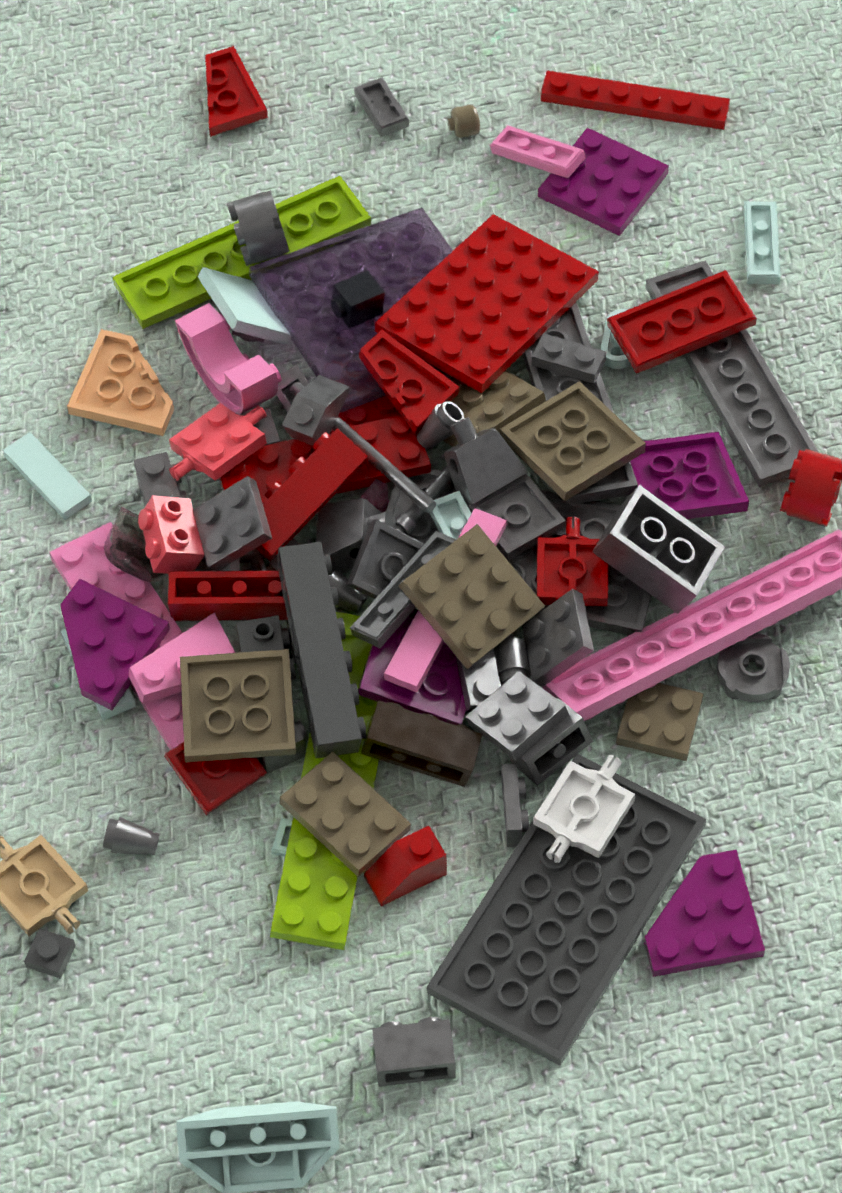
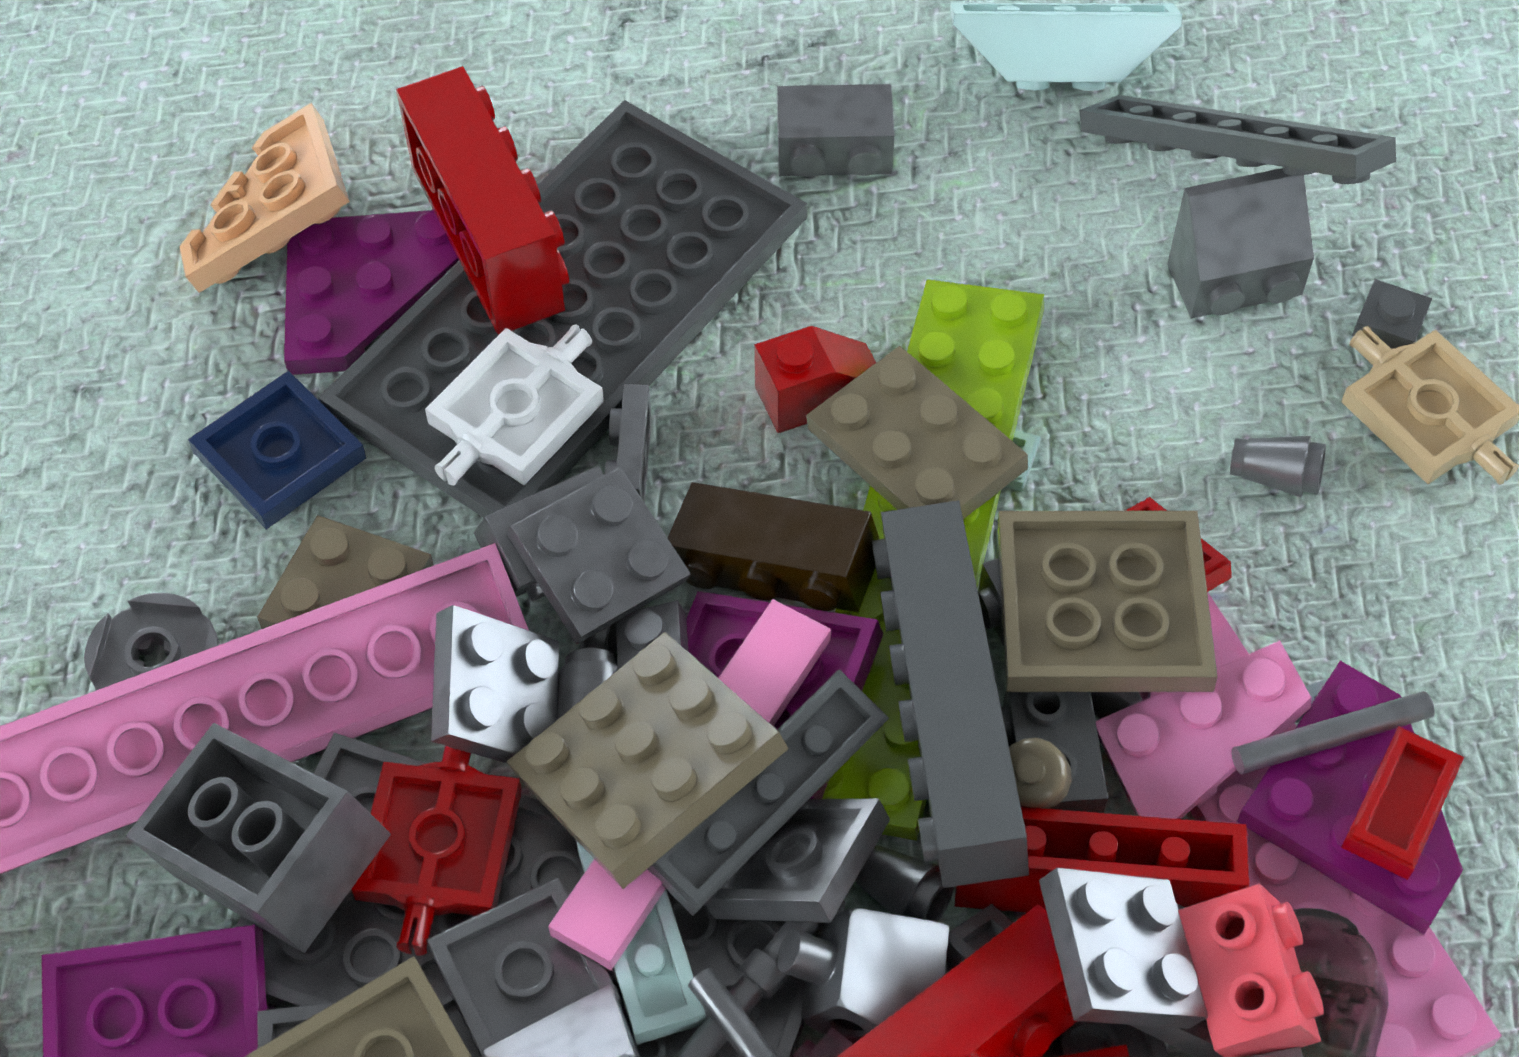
camera: 175 degrees left, 0 degrees up
none -> light nougat plate [179,103,350,293]
none -> dark blue plate [188,370,367,530]
none -> red brick [396,66,570,335]
none -> dark tan piece [1009,738,1072,809]
none -> dark grey plate [1079,95,1396,184]
none -> flat silver slope [1167,168,1314,318]
none -> flat silver bar [1231,691,1435,774]
none -> red tile [1341,726,1464,880]

